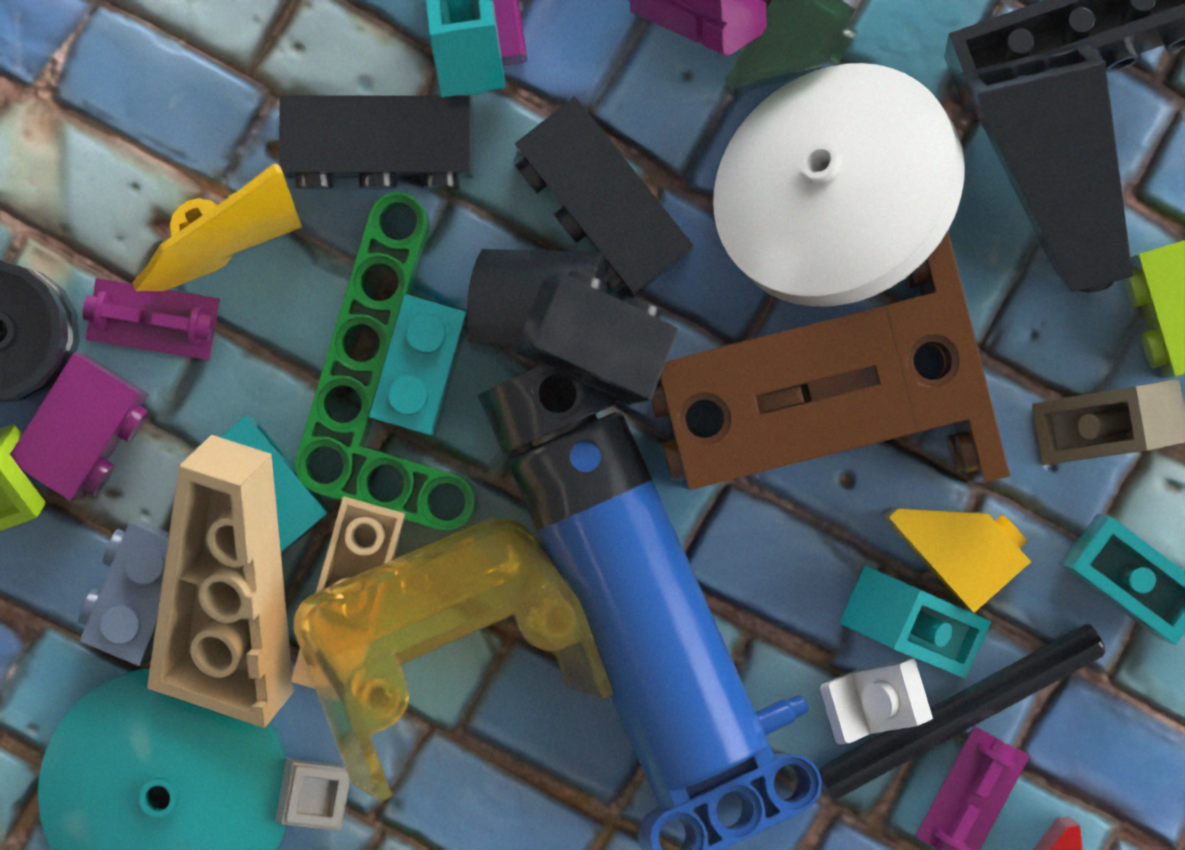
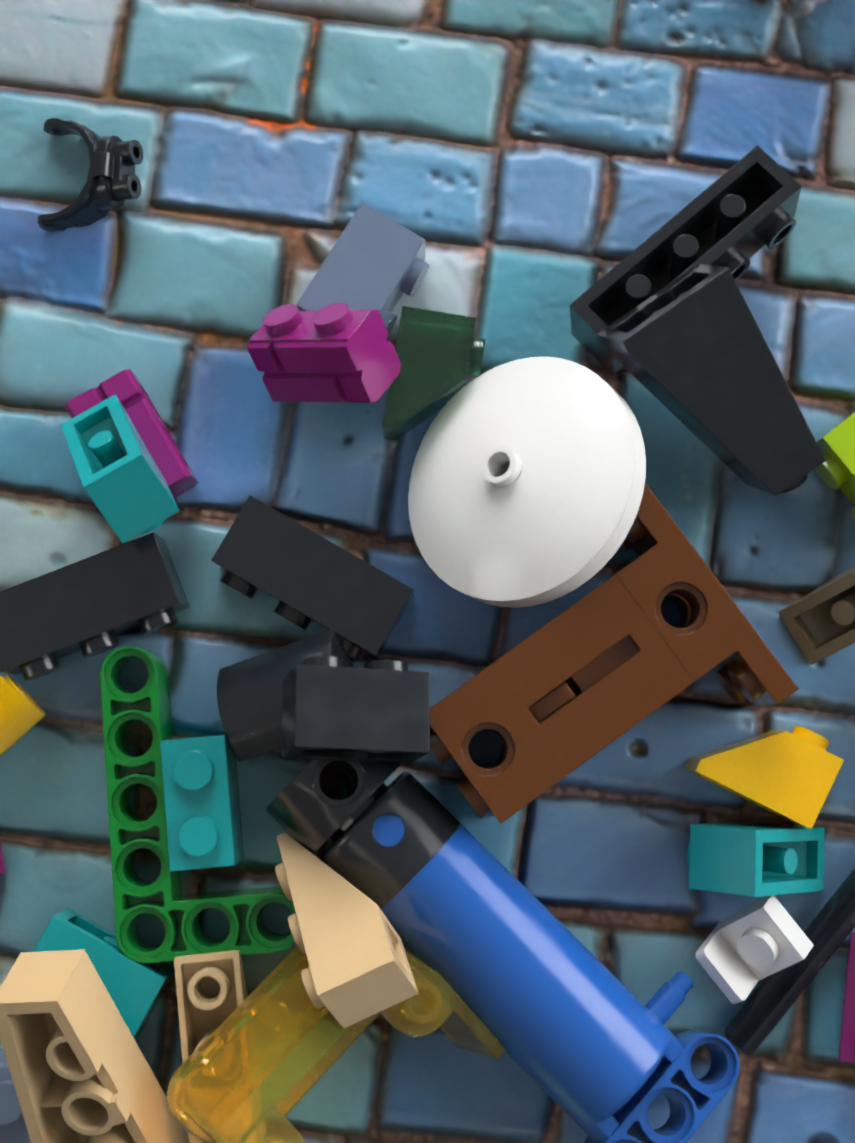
camera: 15 degrees left, 5 degrees down
none -> tan slope [275,832,418,1029]

